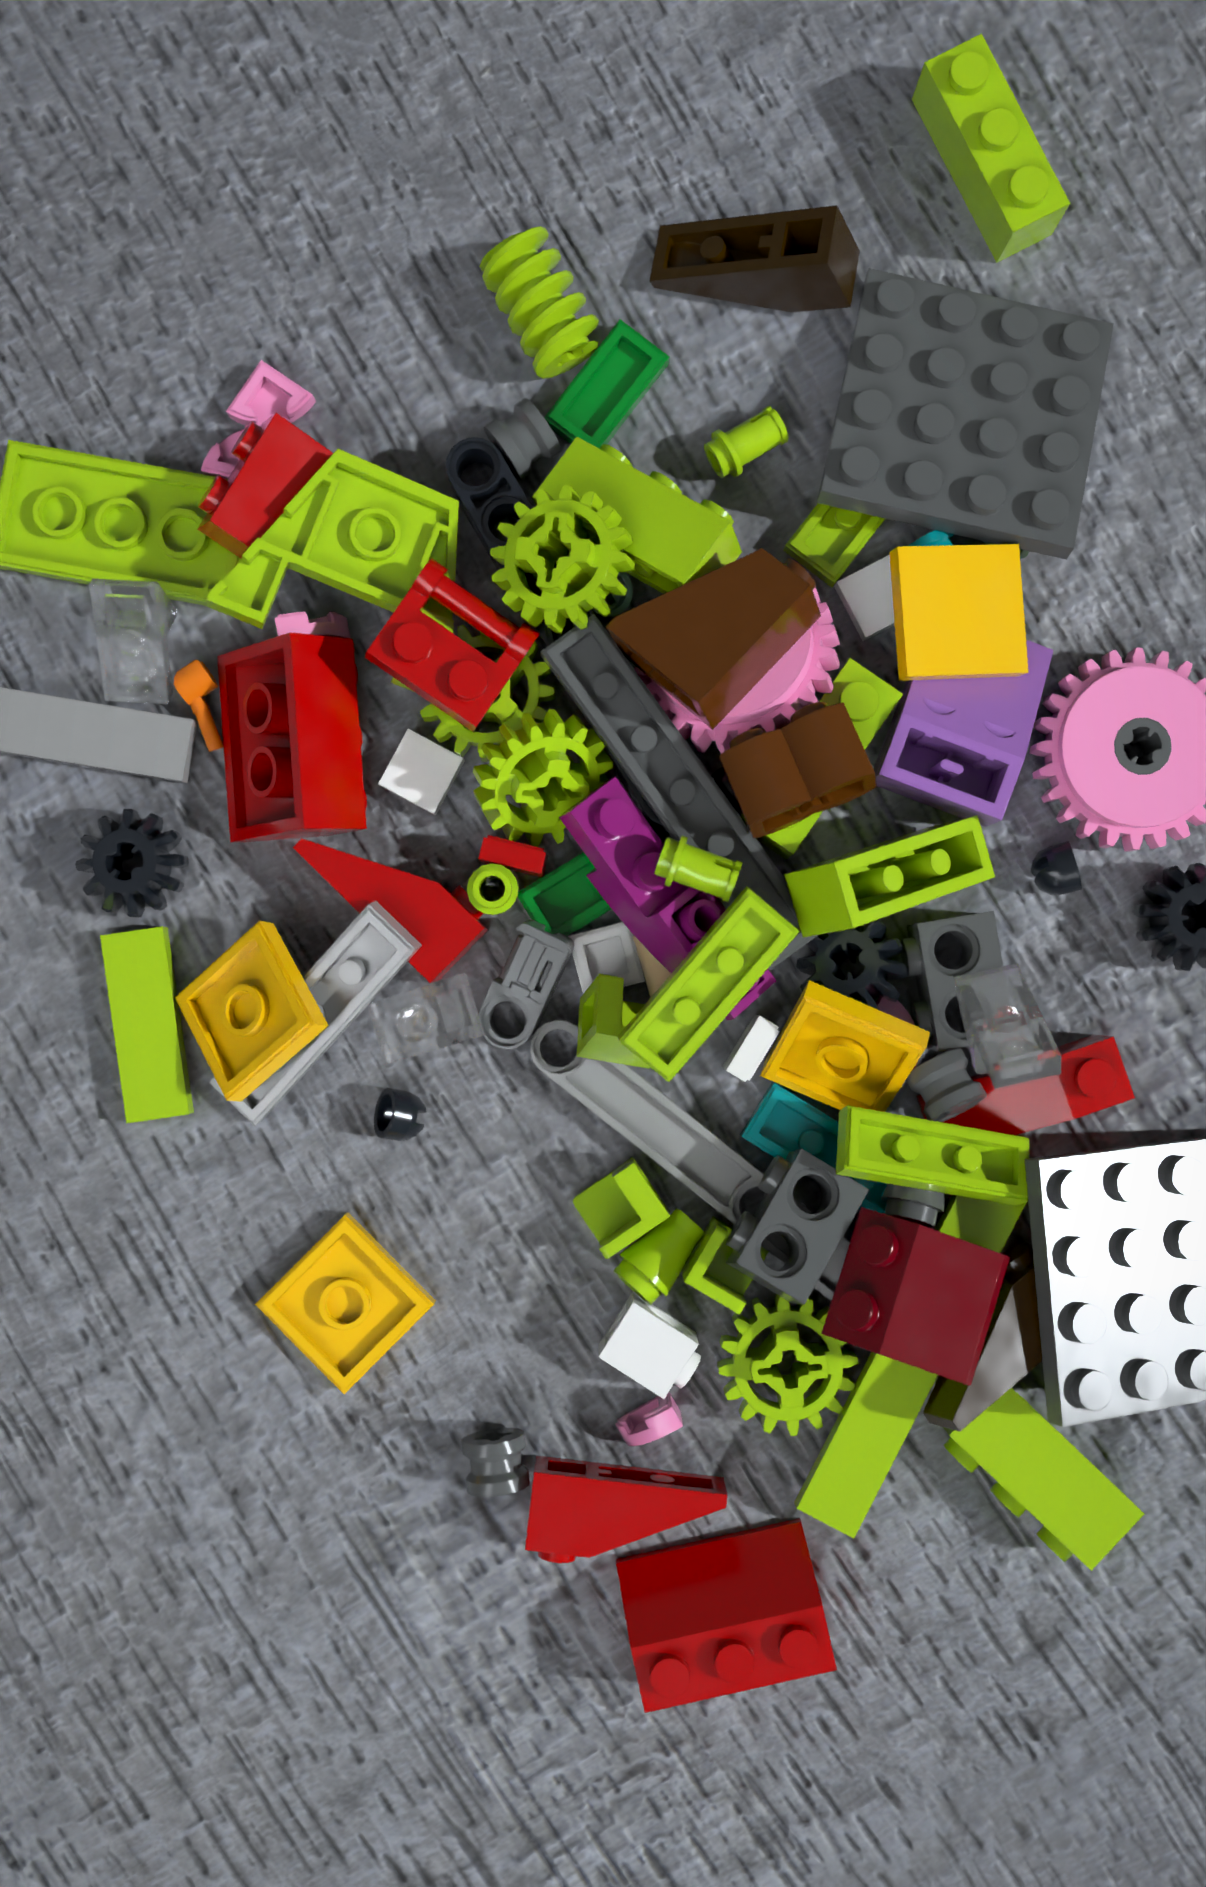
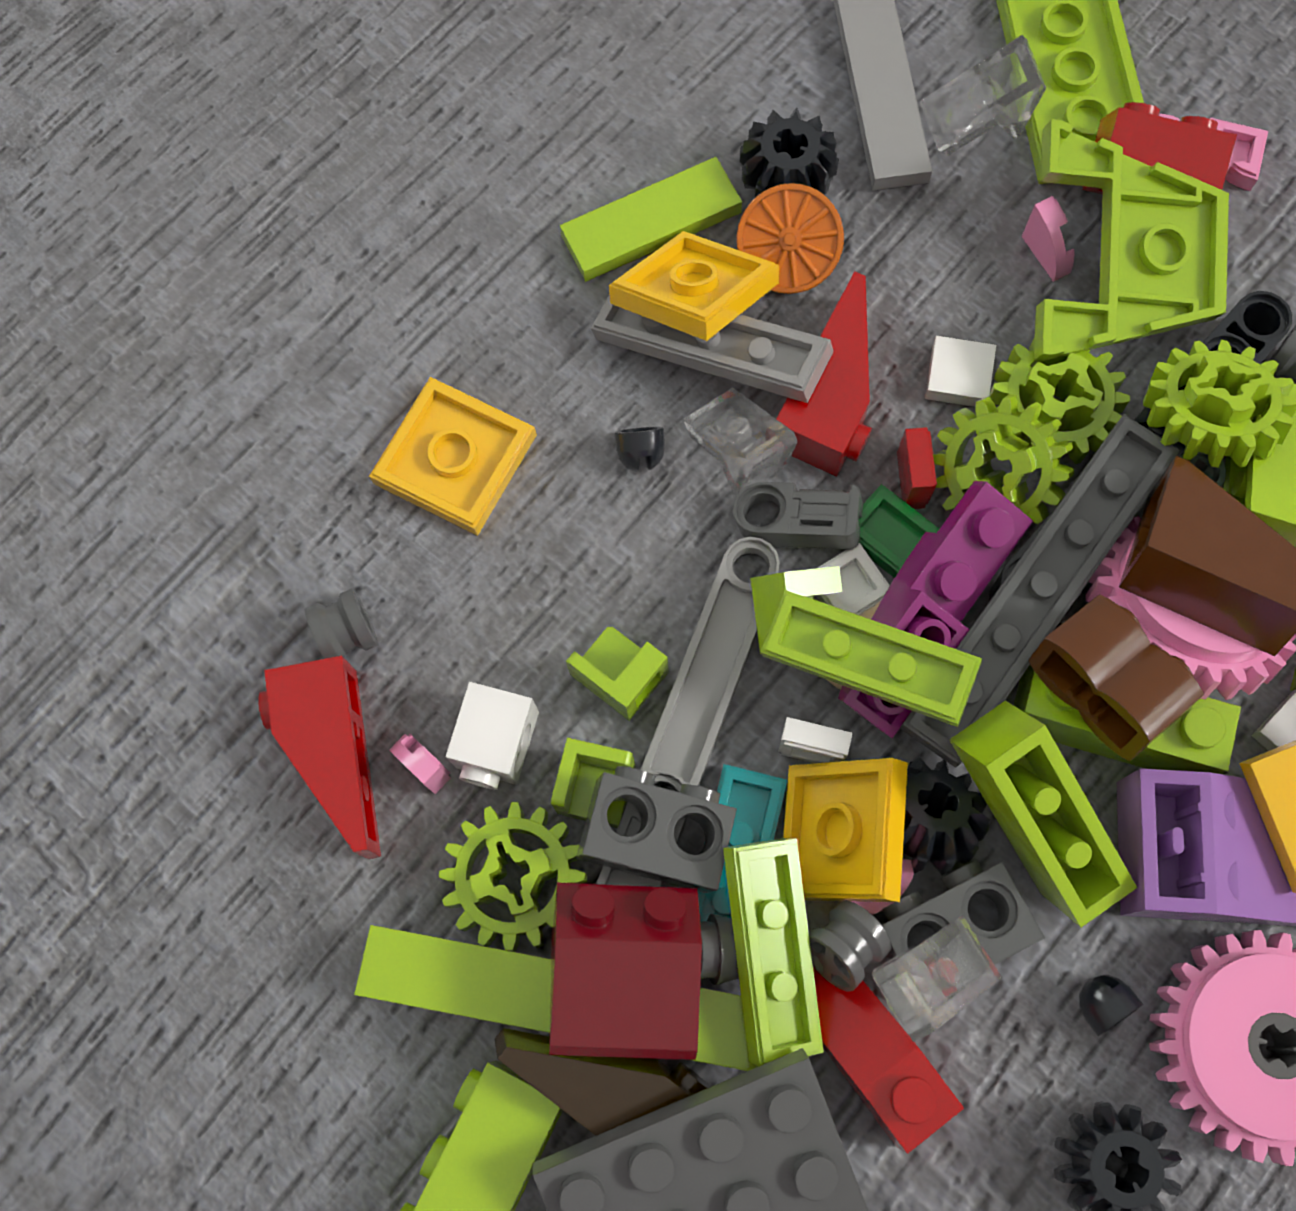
camera: 75 degrees right, 15 degrees down
orange hand [174,660,224,752] -> none
red slope [217,632,367,843] -> none
red plate [365,558,540,732] -> none
lime pin [467,863,519,915] -> none
lime cone [613,1208,705,1305] -> none
red slope [616,1518,837,1713] -> none
lime pin [654,835,743,903] -> none
none -> orange wheel [737,183,844,294]

